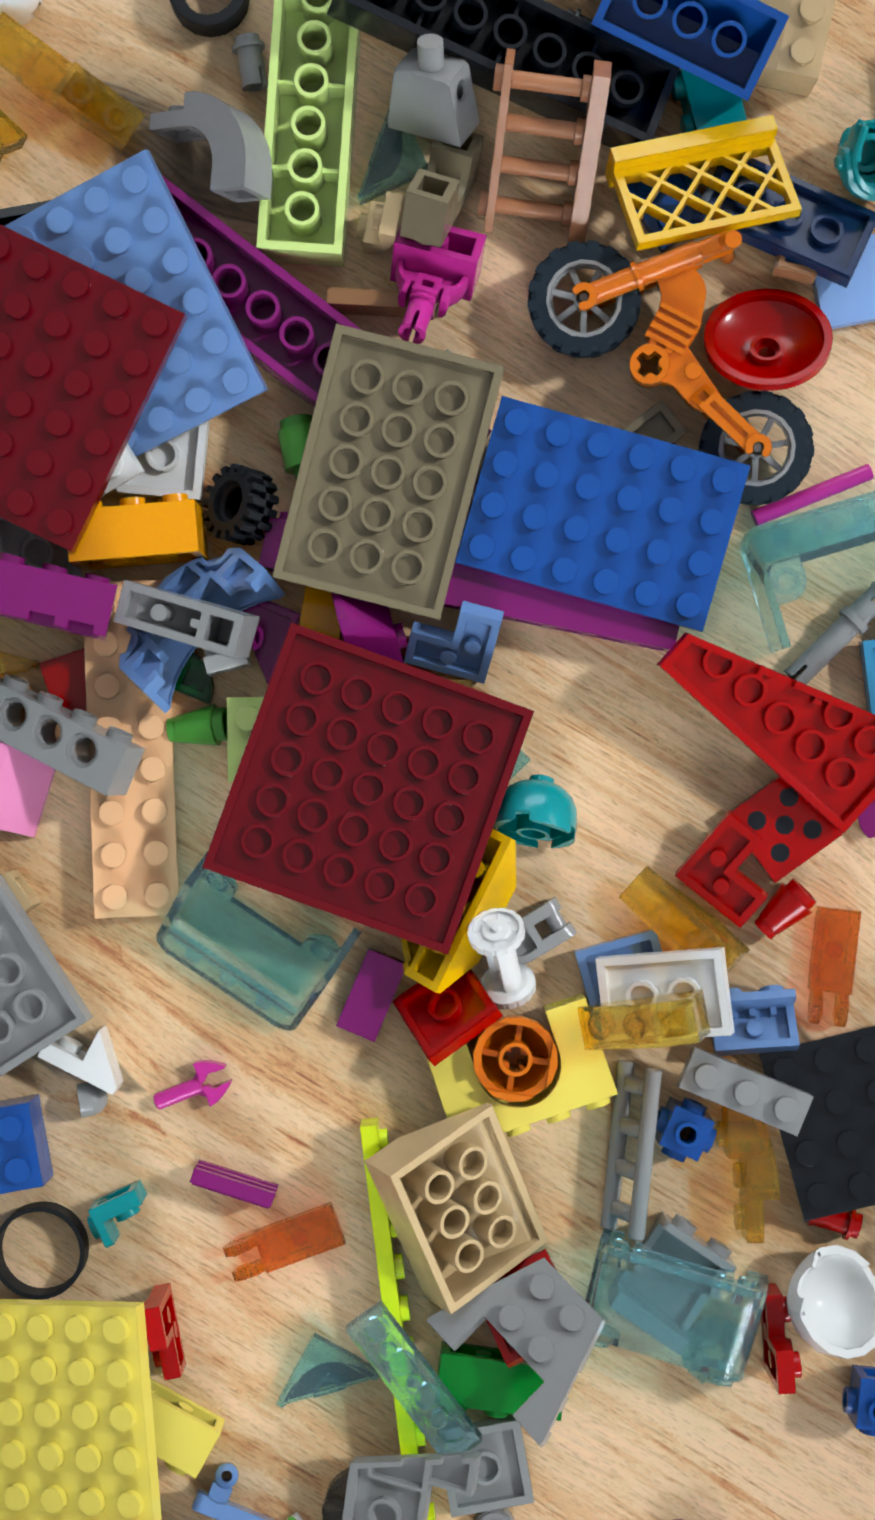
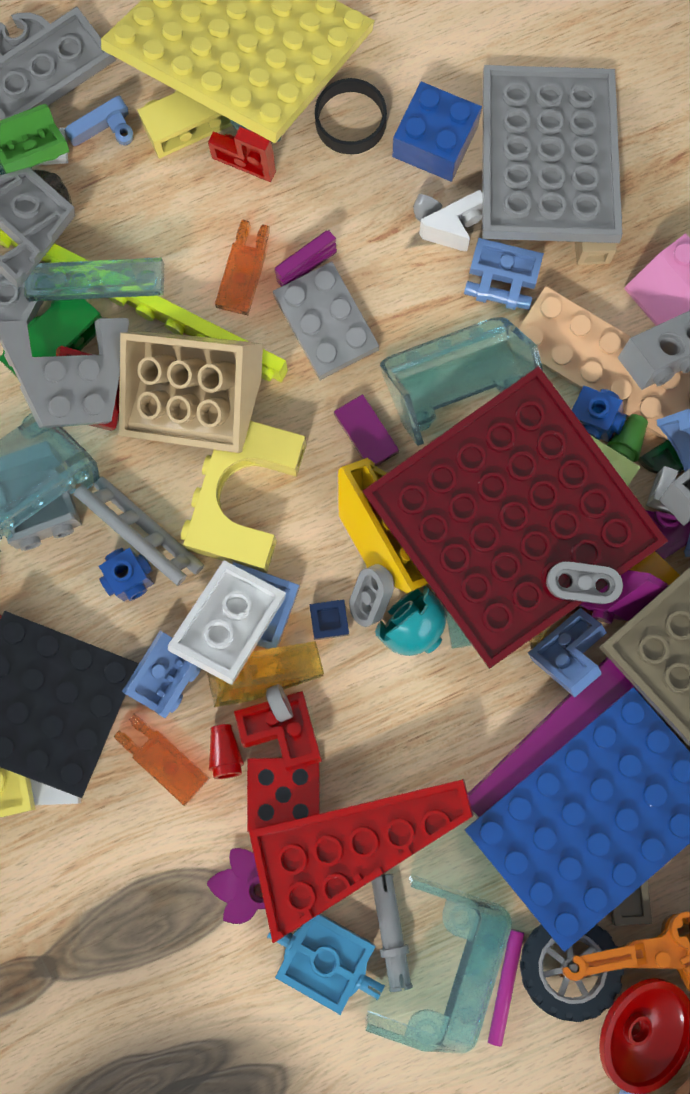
camera: 125 degrees right, 10 degrees down
teal bracket [87,1179,147,1248] -> none
dark pink bar [153,1060,232,1110] -> none
clear light blue tile [276,1332,382,1408] -> none
red tile [392,968,503,1067] -> none
white hose [467,908,536,1010] -> none
orange cylinder [473,1015,558,1102] -> none
light grey plate [516,897,577,965] -> none
clear yellow slope [577,989,711,1050] -> none
light grey plate [677,1046,814,1136] -> none
clear yellow slope [715,1103,781,1243] -> none
none -> light grey tile [266,684,293,722]
none -> light grey plate [273,261,379,380]
none -> dark blue plate [309,599,349,640]
none -> light grey plate [349,564,394,627]
none -> medium blue plate [464,238,544,310]
none -> light grey plate [546,562,623,604]
none -> blue brick [572,386,627,442]

